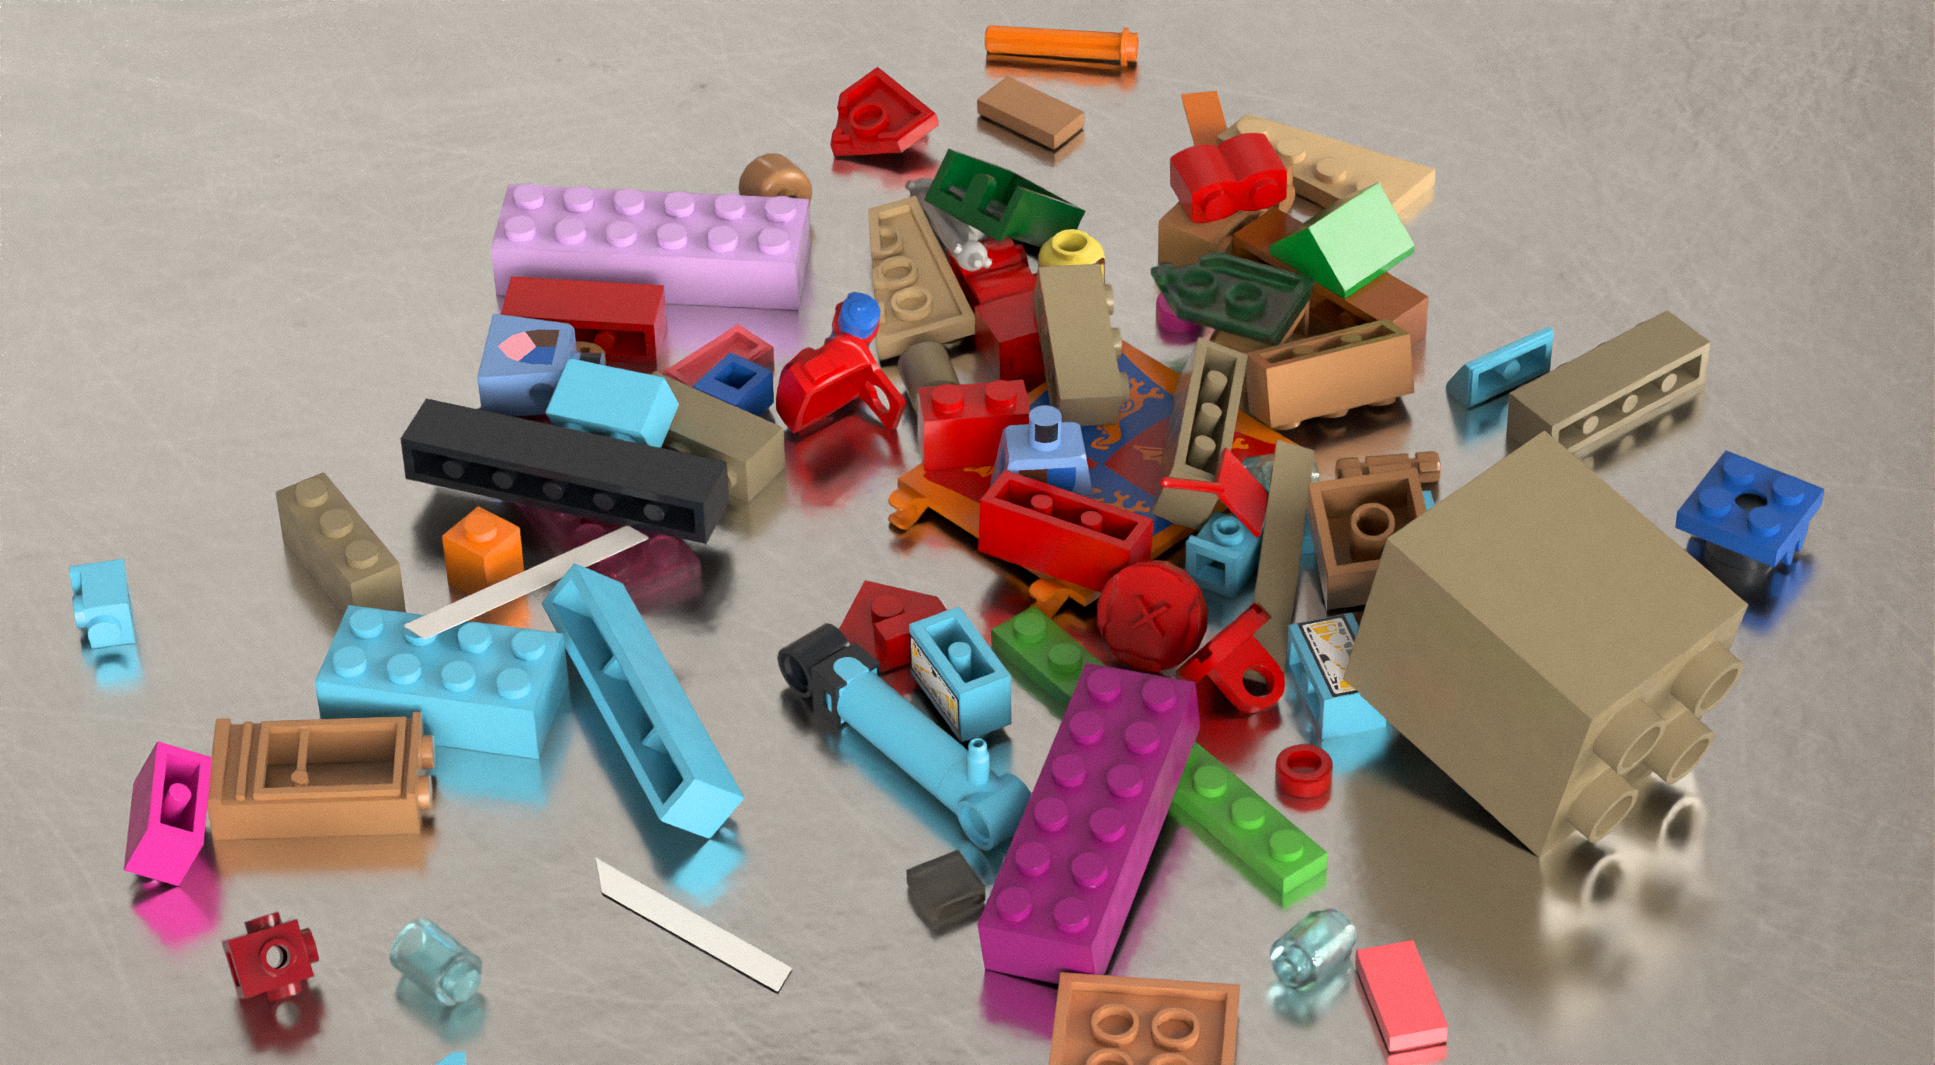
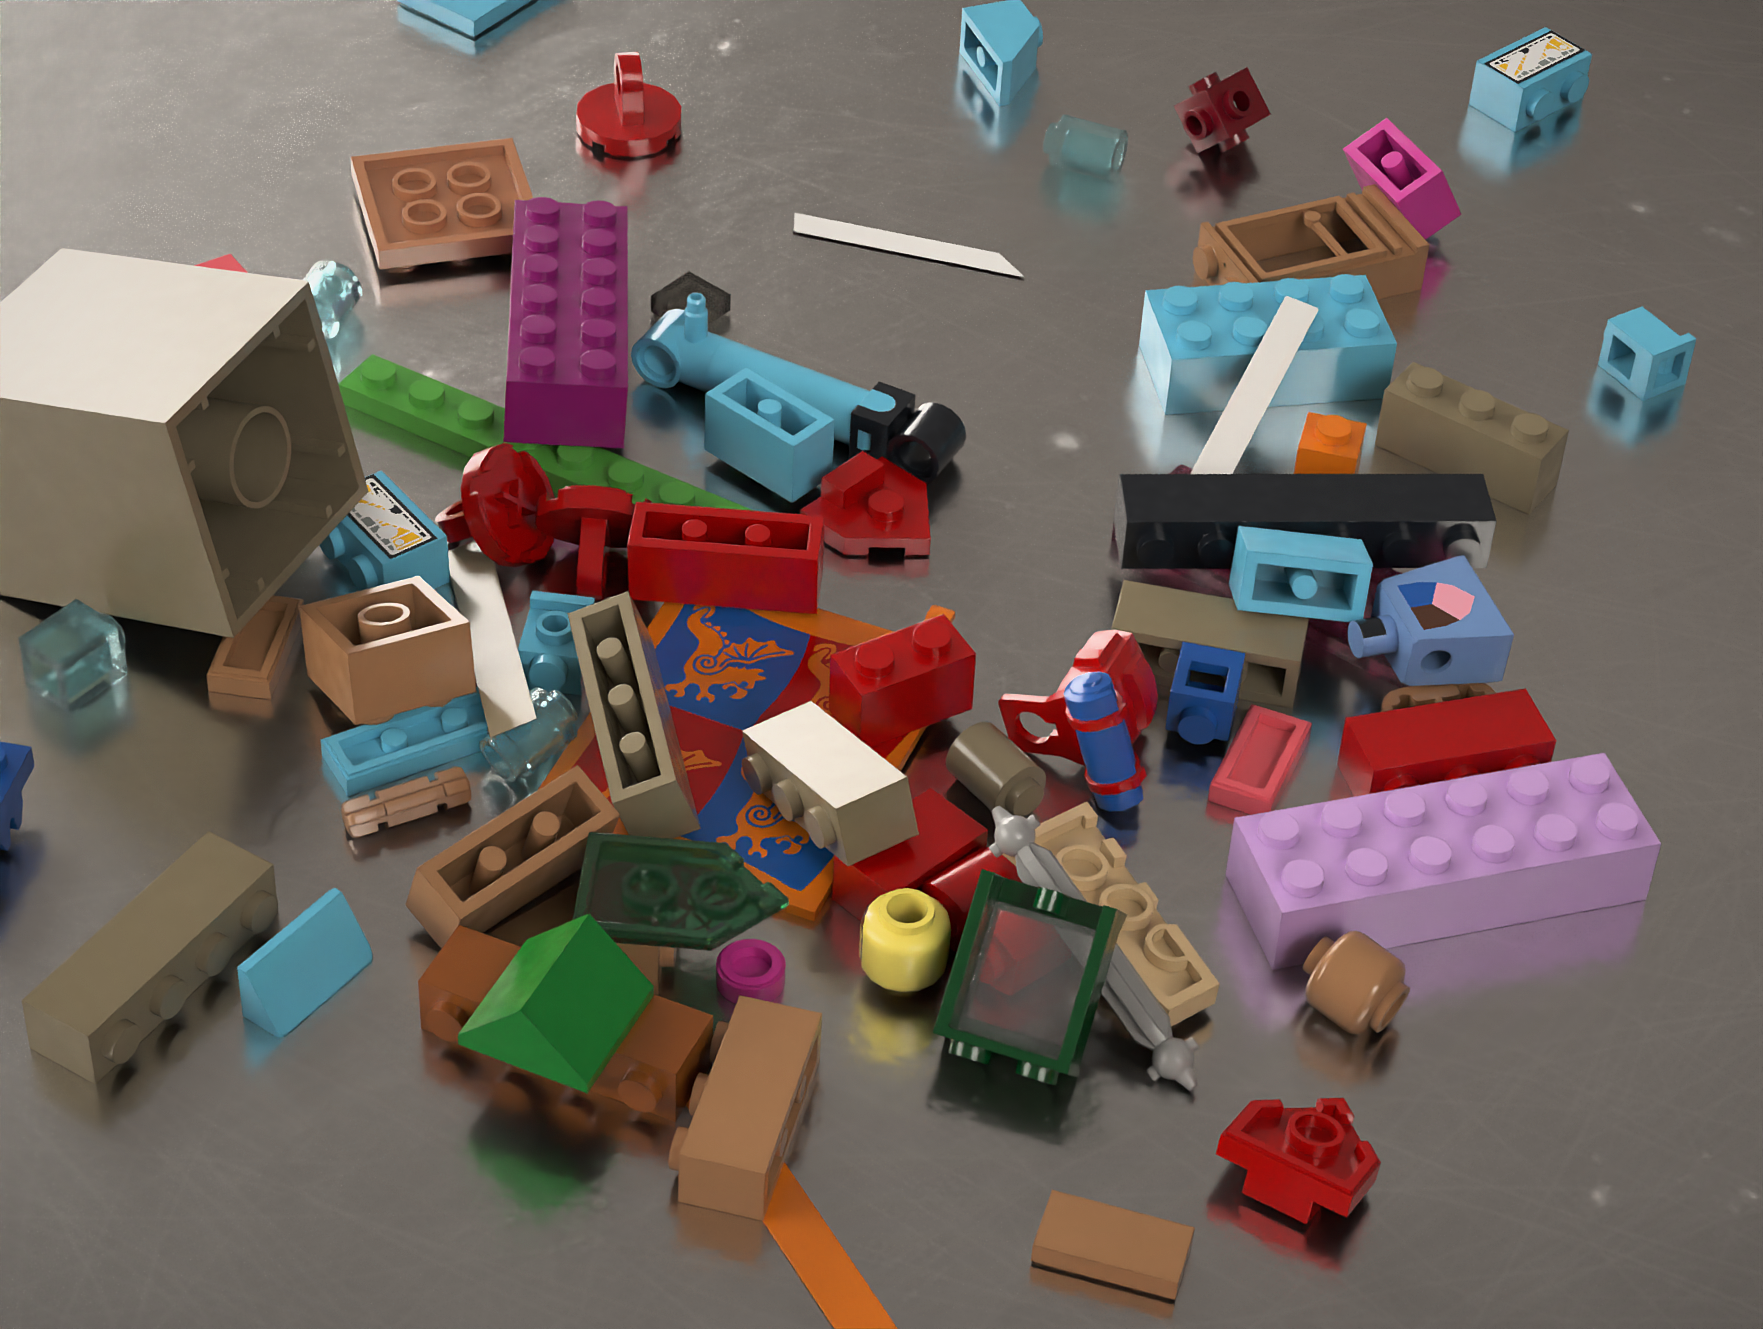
camera: 155 degrees right, 0 degrees up
medium azure brick [541,563,745,839] -> none
medium blue torso [989,405,1094,499] -> none
red piece [1159,447,1269,538] -> none
red brick [1170,133,1287,223] -> none
tan wing [1217,113,1436,214] -> none
red tile [1275,744,1333,798] -> none

